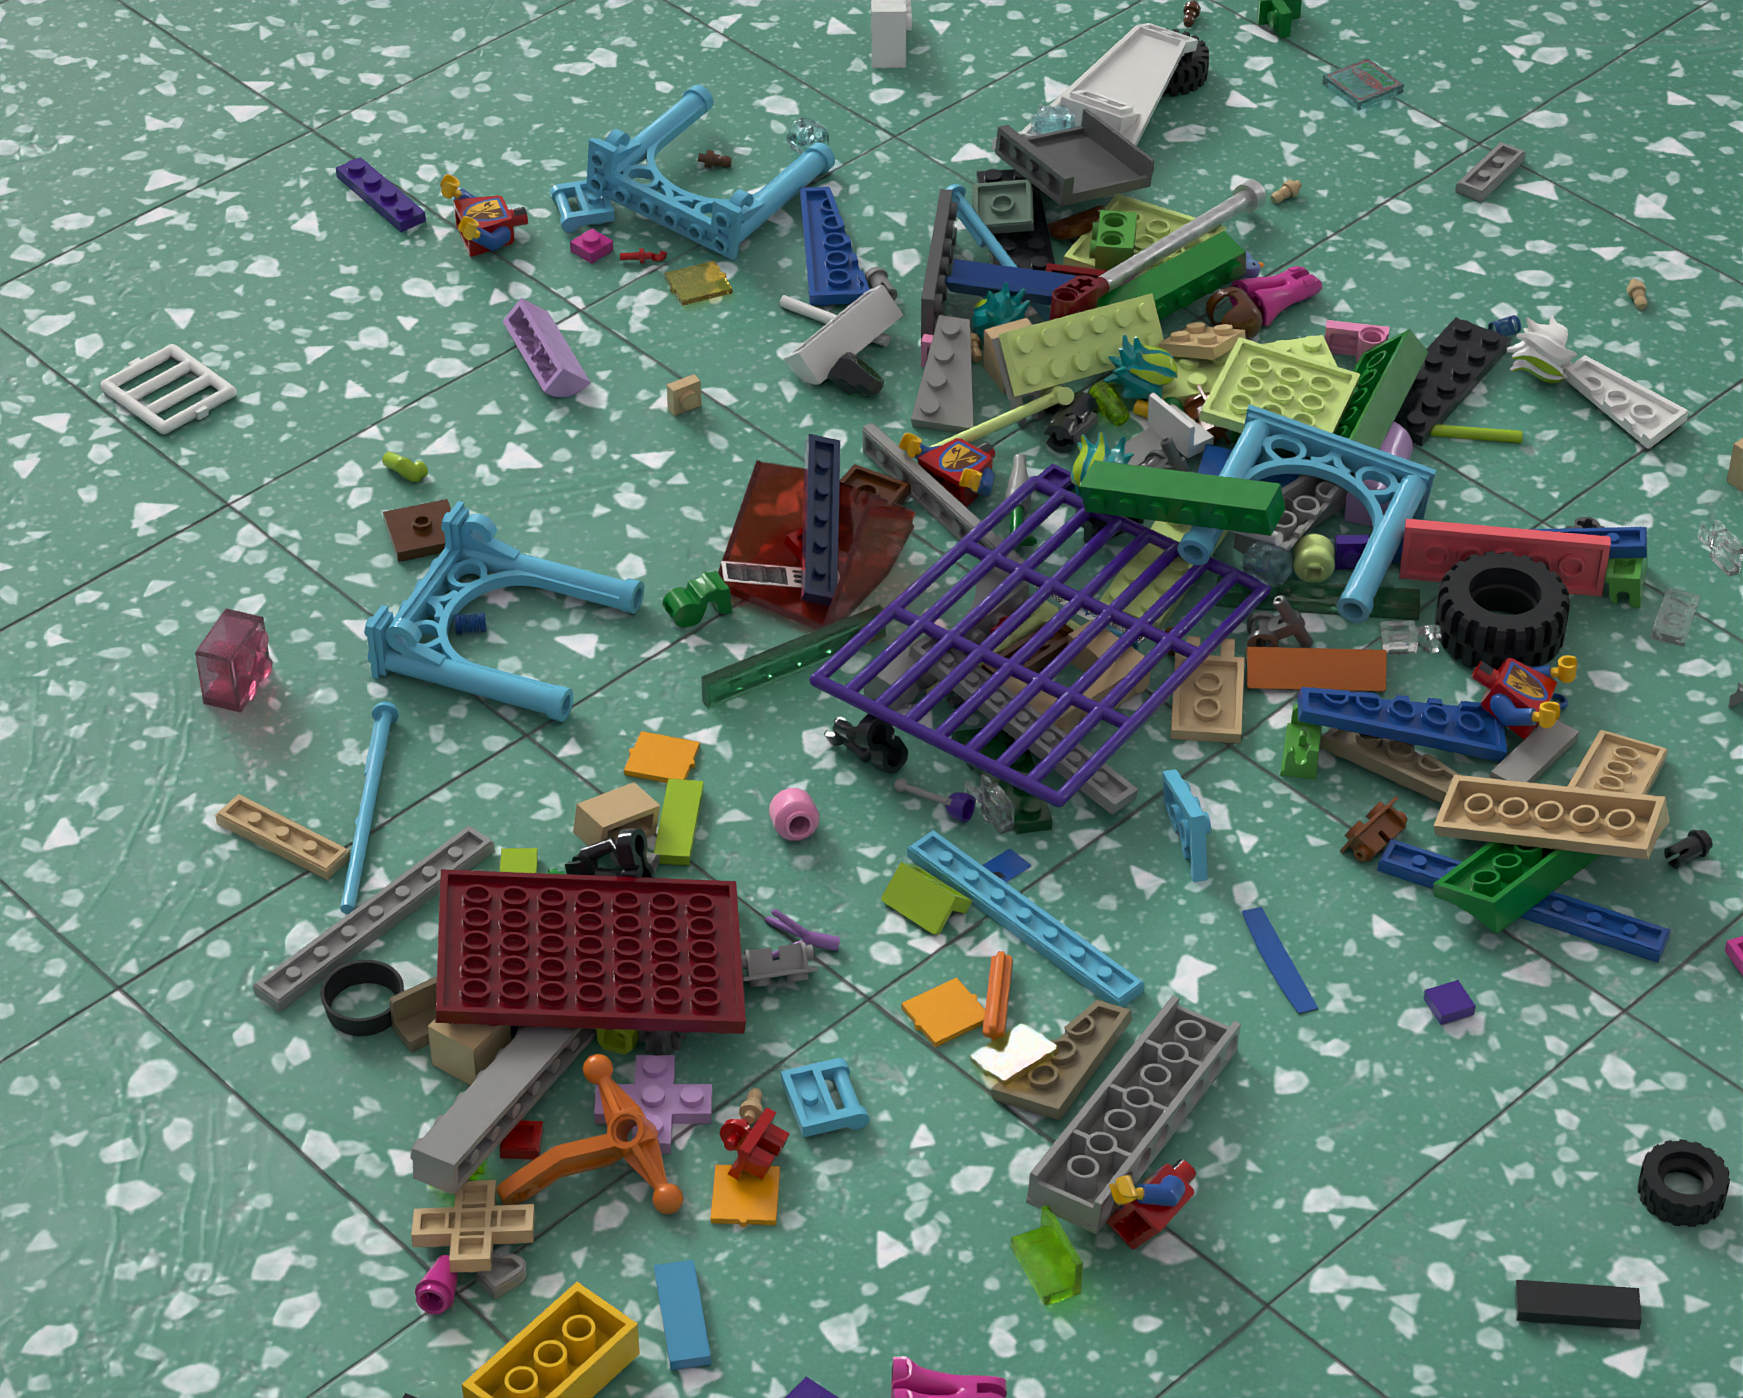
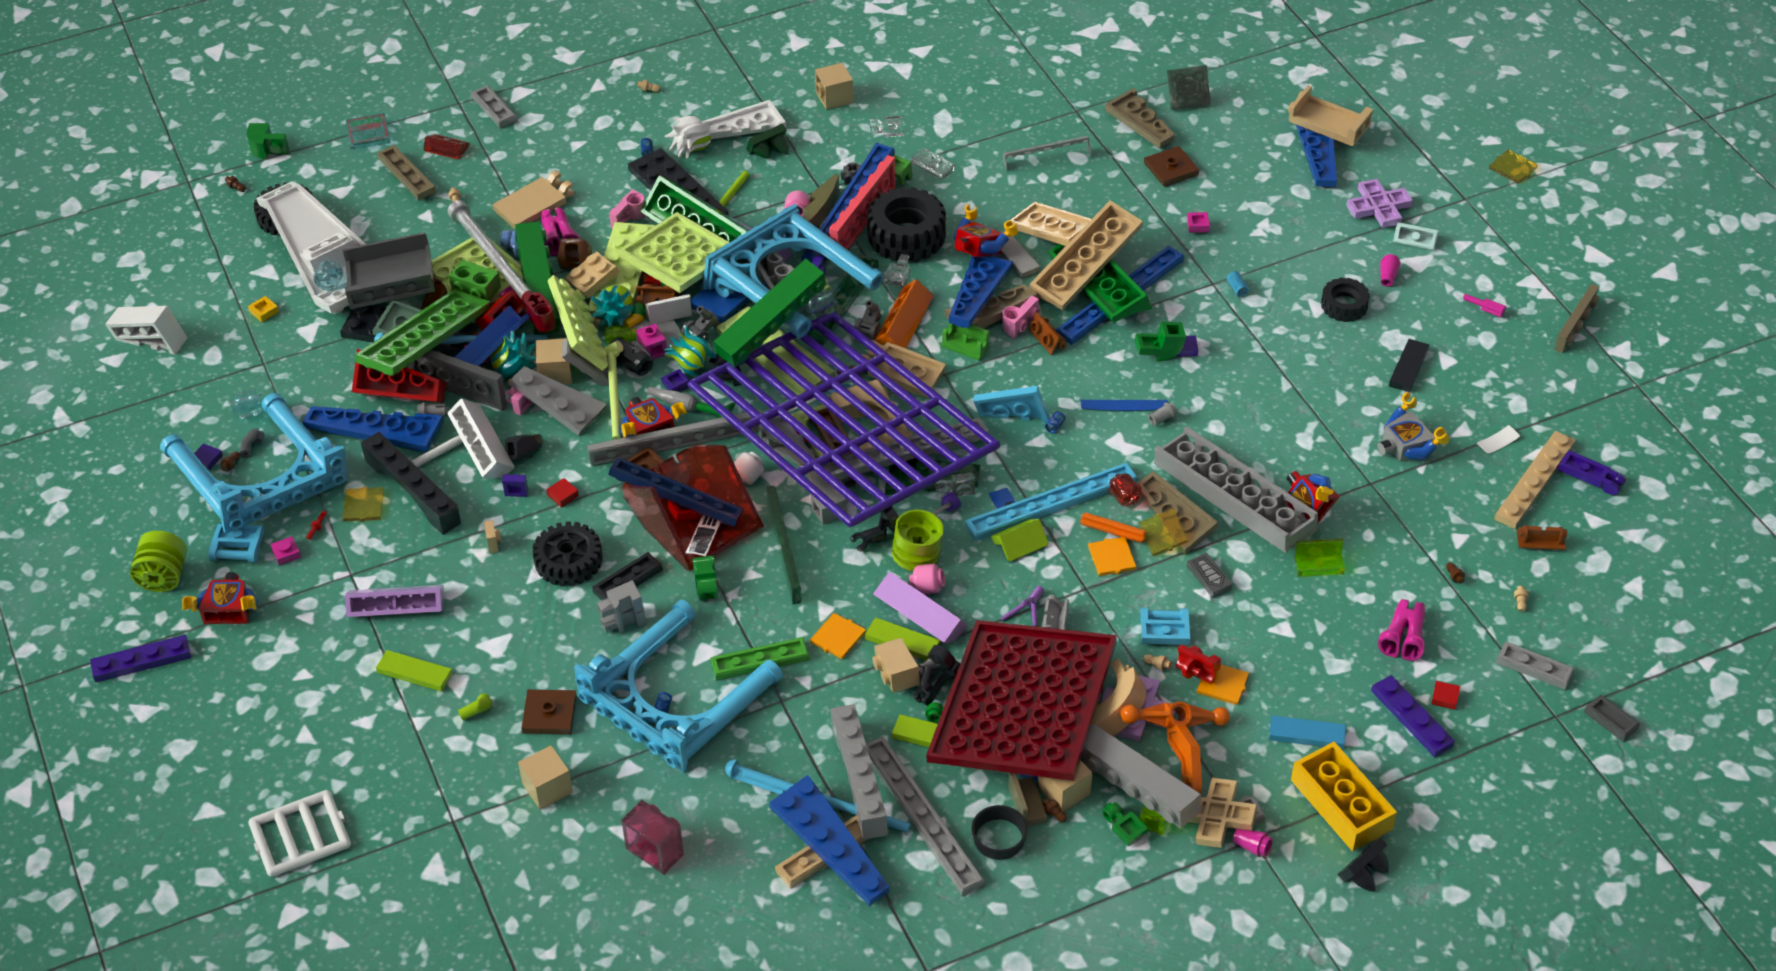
camera: 70 degrees left, 5 degrees up
none -> lime wheel [129,531,188,592]
none -> dark purple tile [194,443,223,470]
none -> dark grey arm [240,428,265,458]
none -> yellow tile [248,296,279,322]
none -> red wedge [351,349,447,404]
none -> bright green plate [355,289,490,376]
none -> black arch [361,432,461,535]
none -> lime tile [376,650,452,692]
none -> dark tan plate [377,145,436,201]
none -> clear red slope [424,134,470,159]
none -> tan tile [492,170,575,229]
none -> dark purple plate [502,474,528,497]
none -> tan head [518,745,573,809]
none -> black wheel [533,521,603,587]
none -> red tile [546,478,579,507]
none -> black tile [592,552,663,600]
none -> light grey hips [597,580,647,634]
none -> dark pink brick [636,323,667,360]
none -> bright green tile [710,637,809,681]
none -> white head [730,452,764,485]
none -> dark green tile [746,123,789,159]
none -> blue wing [769,775,889,906]
none -> bright pink head [784,190,811,218]
none -> olive slope [803,174,839,228]
none -> light grey arch [830,704,888,840]
none -> lavender brick [873,571,968,644]
none -> lime wheel [891,509,944,571]
none -> bright pink plate [1002,296,1040,338]
none -> reddish brown piece [1042,798,1067,823]
none -> blue piece [1045,411,1065,433]
none -> tan arch [1093,658,1146,736]
none -> green plate [1102,802,1148,847]
none -> clear red piece [1108,473,1142,506]
none -> green brick [1134,322,1187,362]
none -> light grey pin [1148,403,1177,426]
none -> dark grey tile [1187,553,1233,598]
none -> medium azure piece [1227,271,1249,297]
none -> torso [1377,392,1450,461]

